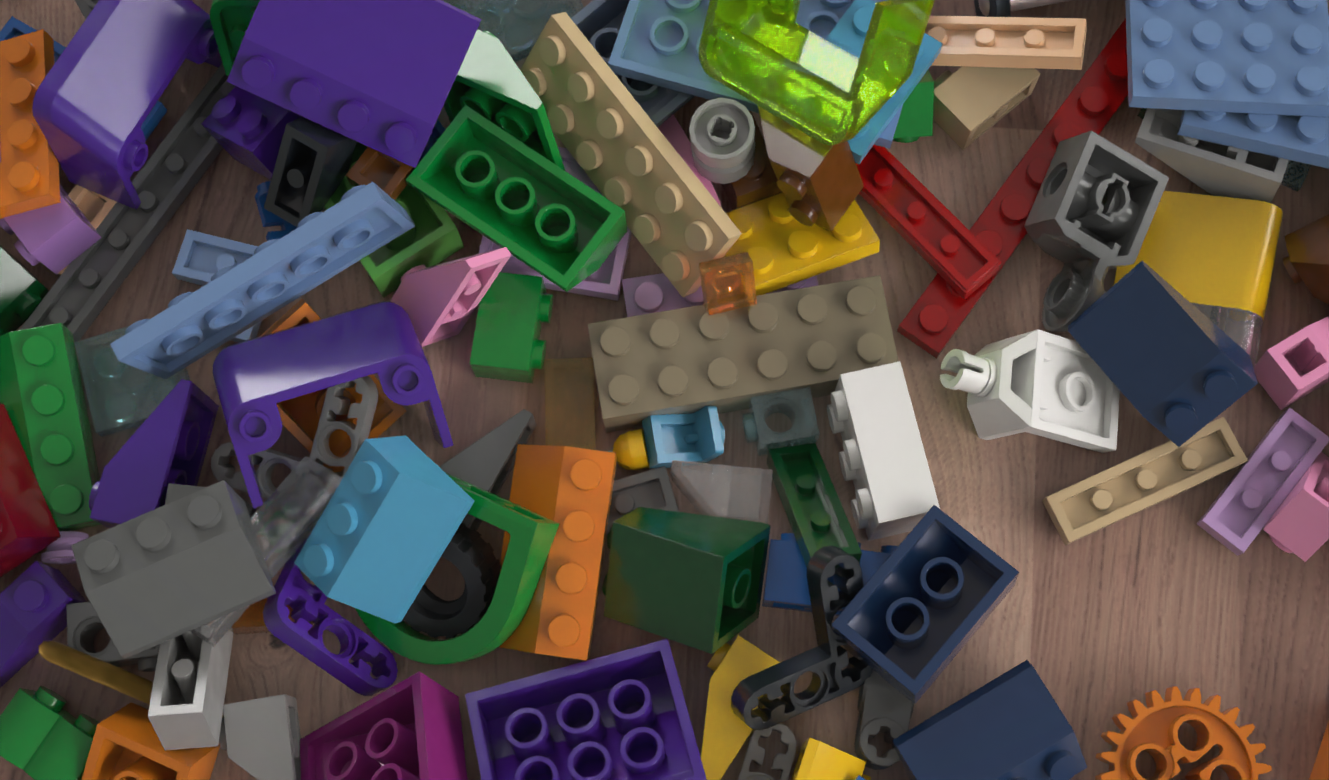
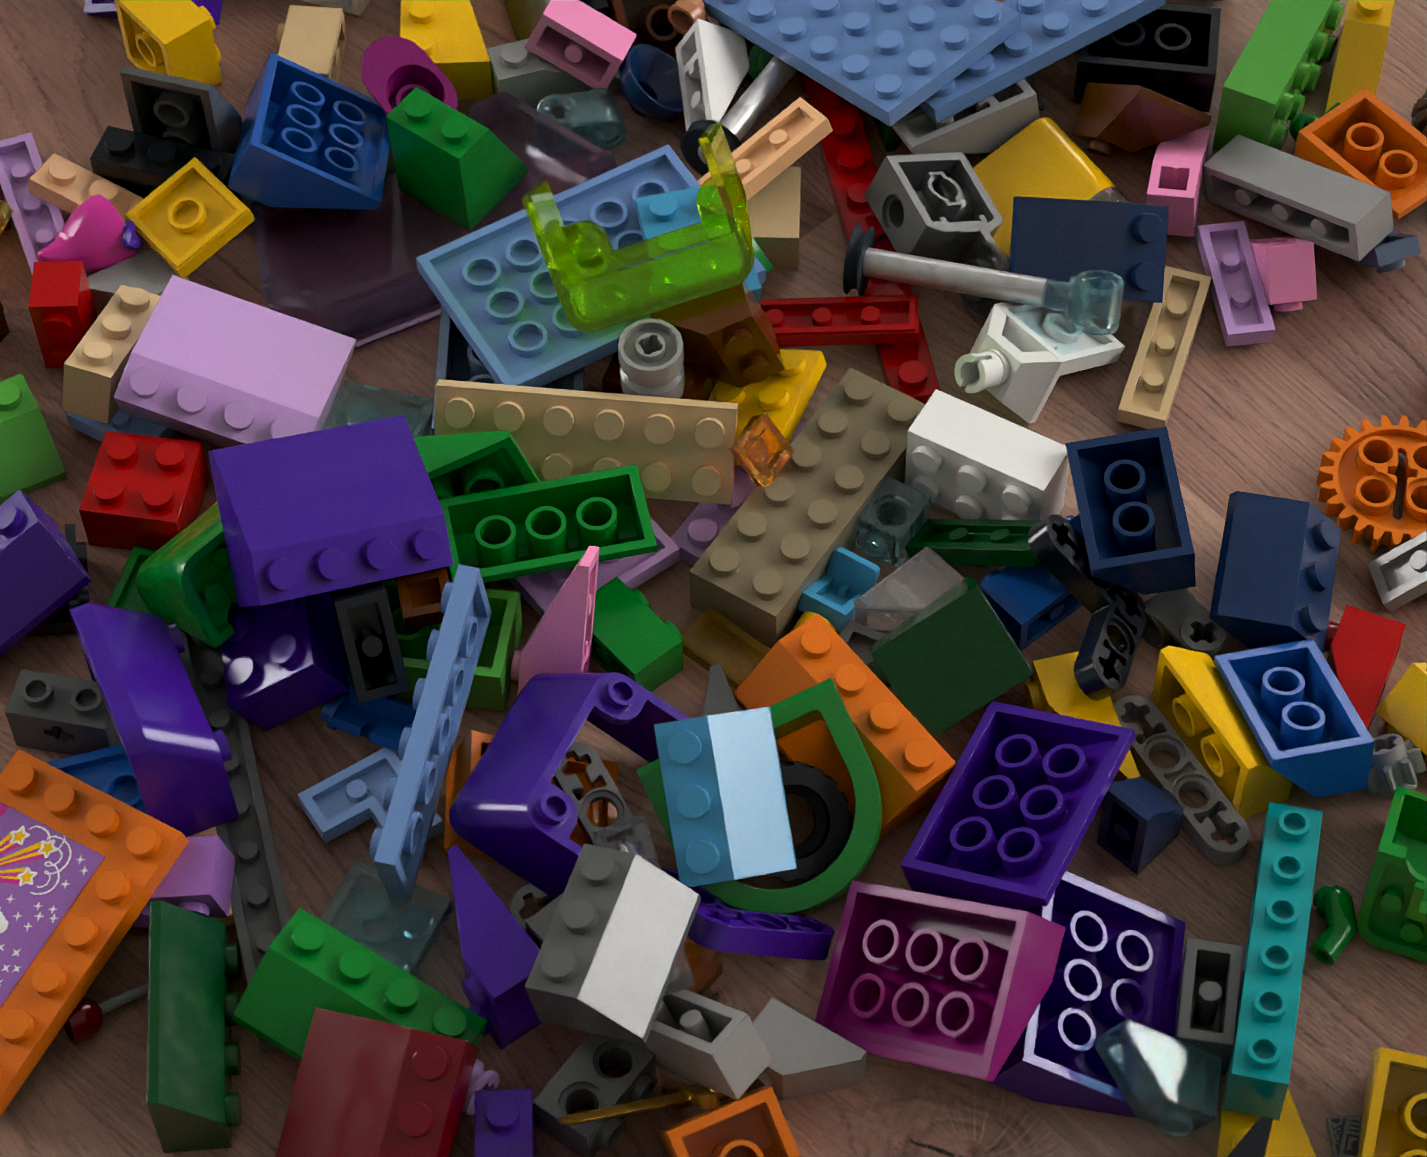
camera: 50 degrees left, 20 degrees down
none -> piece [843,224,1124,335]

